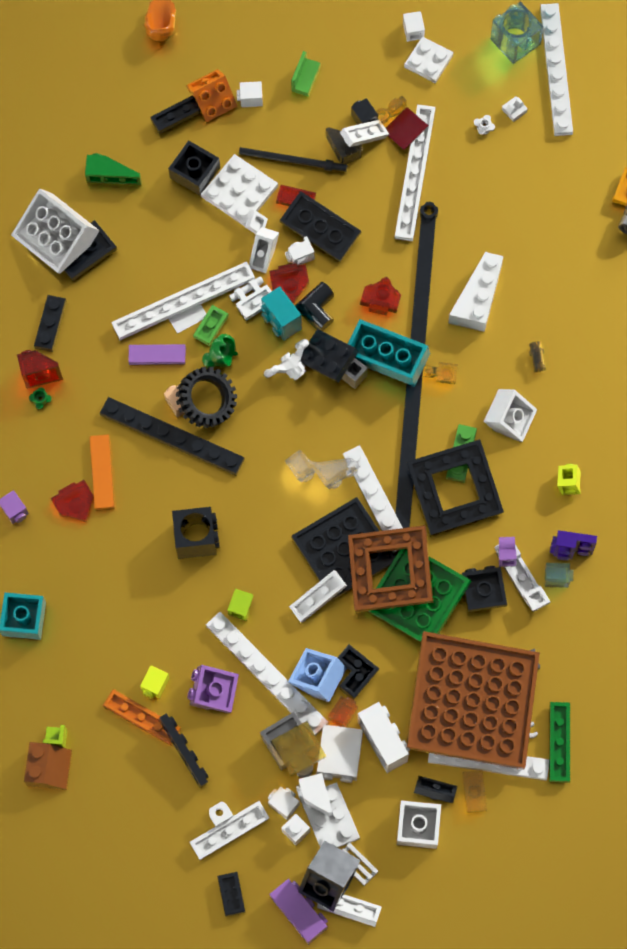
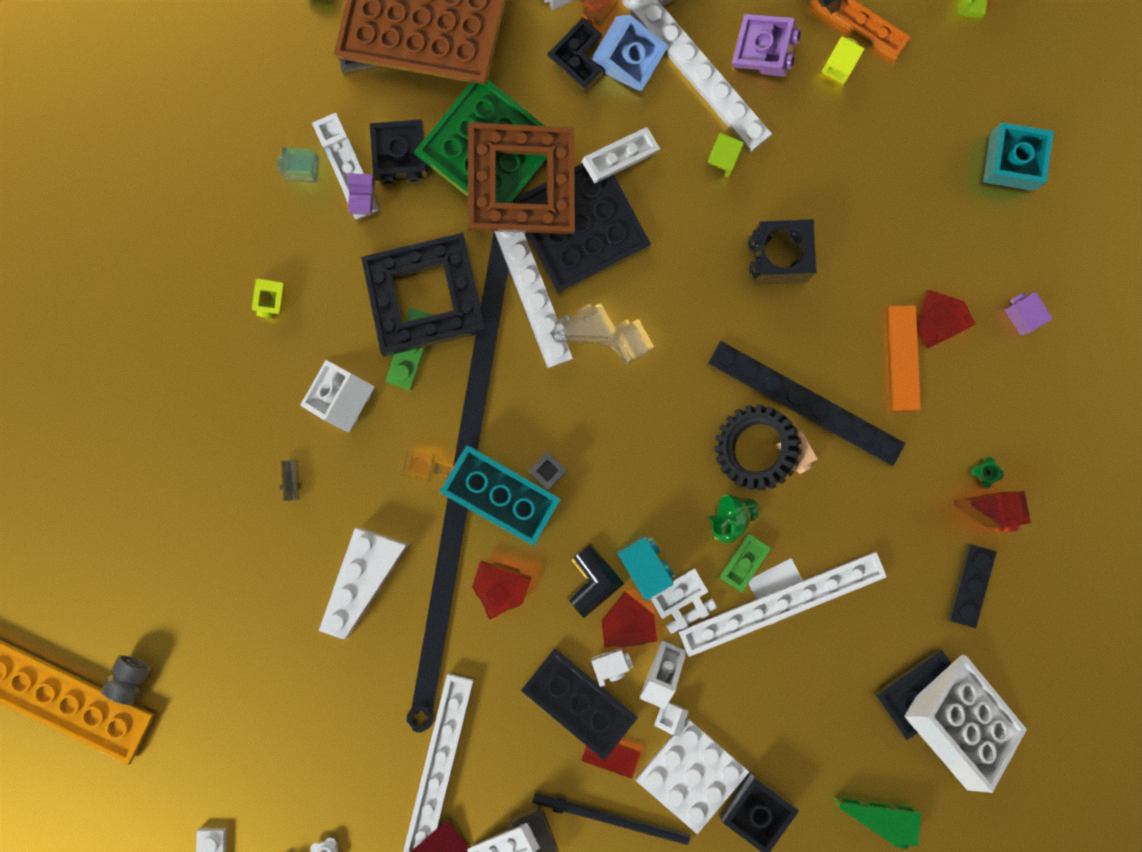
camera: 175 degrees left, 15 degrees up
medium lavender tile [129,344,186,365] -> none
white piece [264,339,309,380] -> none
black plate [301,329,359,383] -> none
dark purple plate [550,530,597,560] -> none

